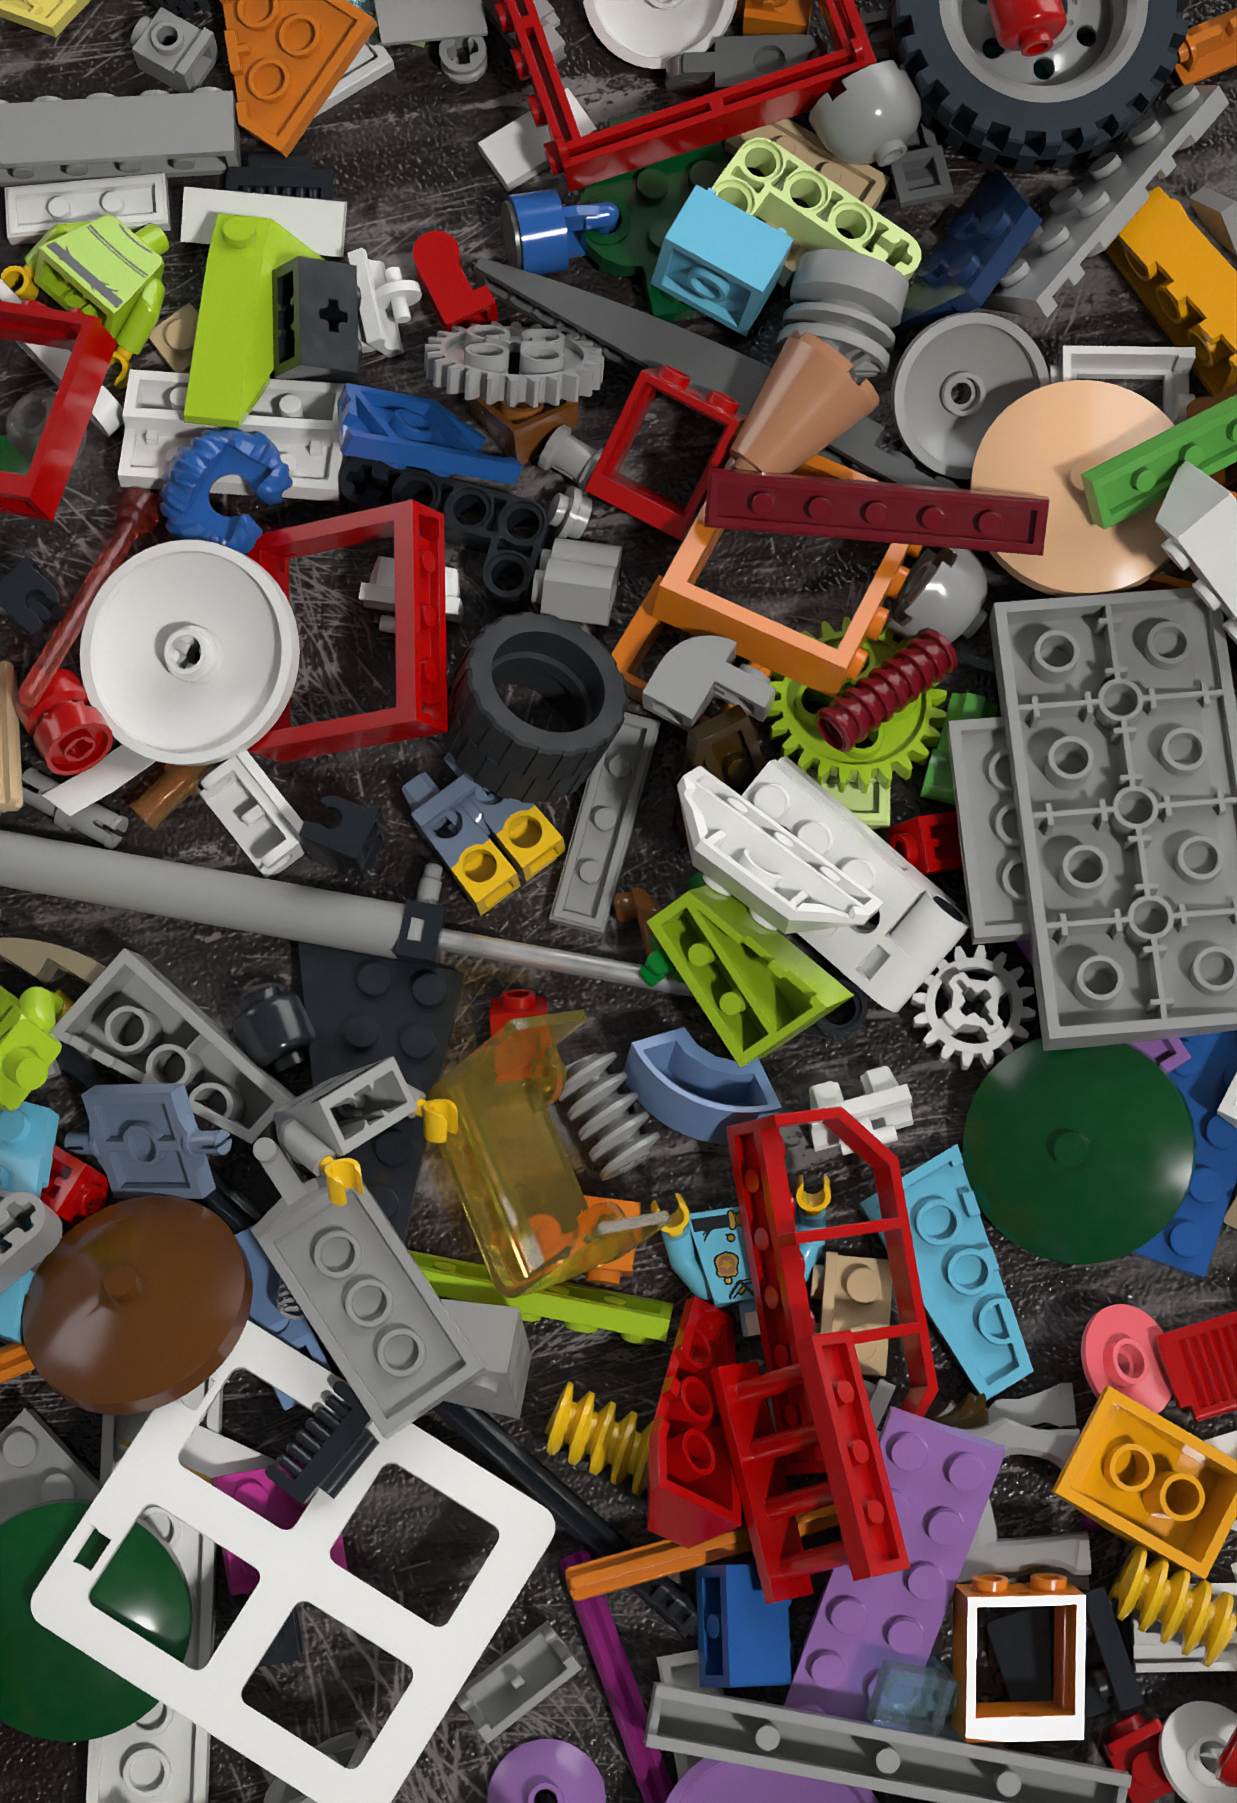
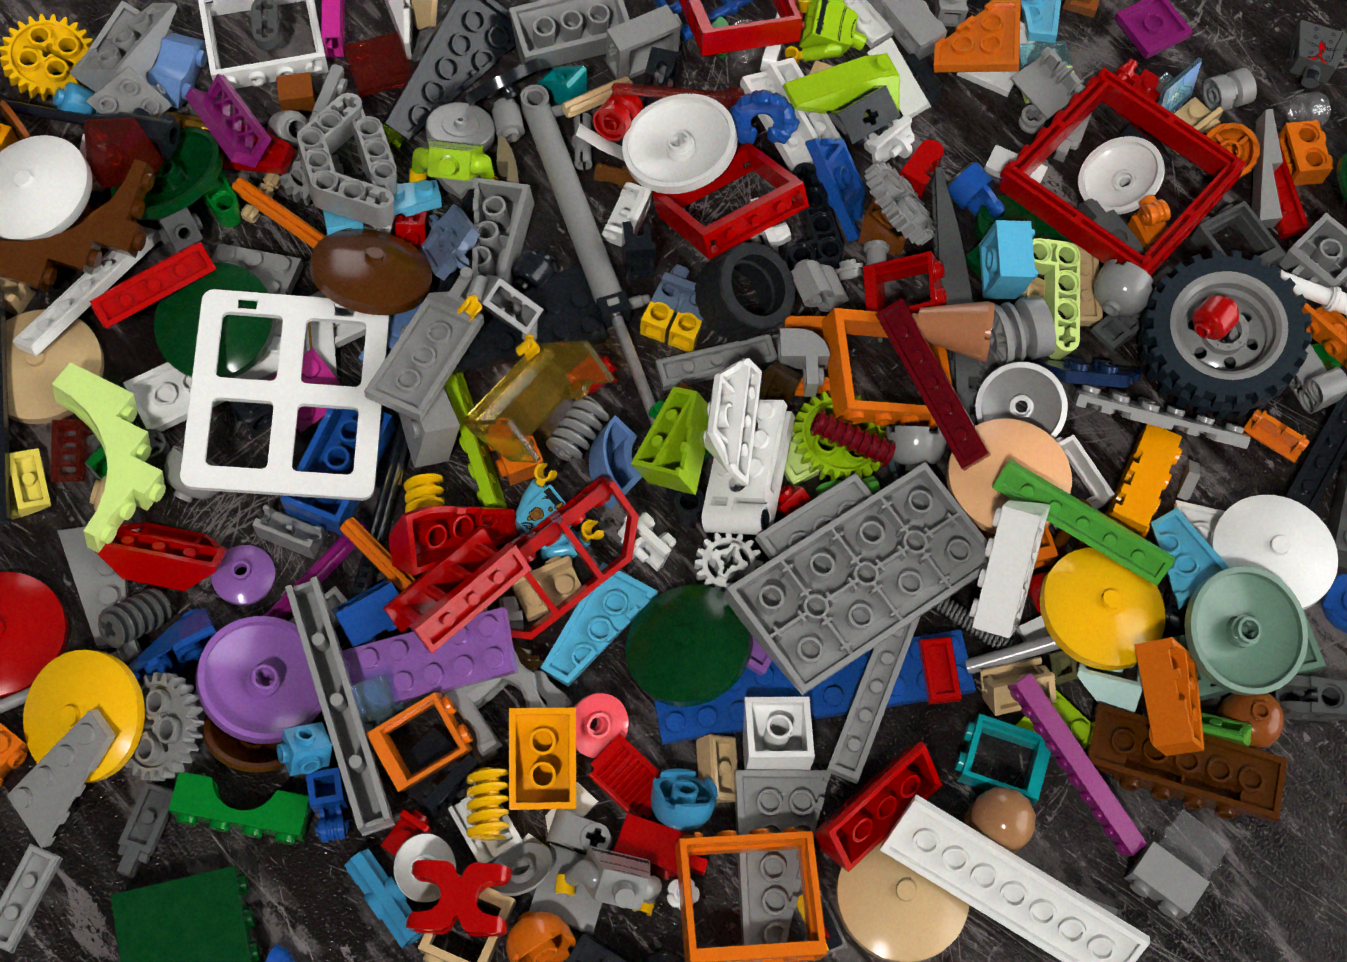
camera: 50 degrees right, 10 degrees down
black piece [265,1381,380,1505] -> none
none -> blue brick [281,408,396,535]

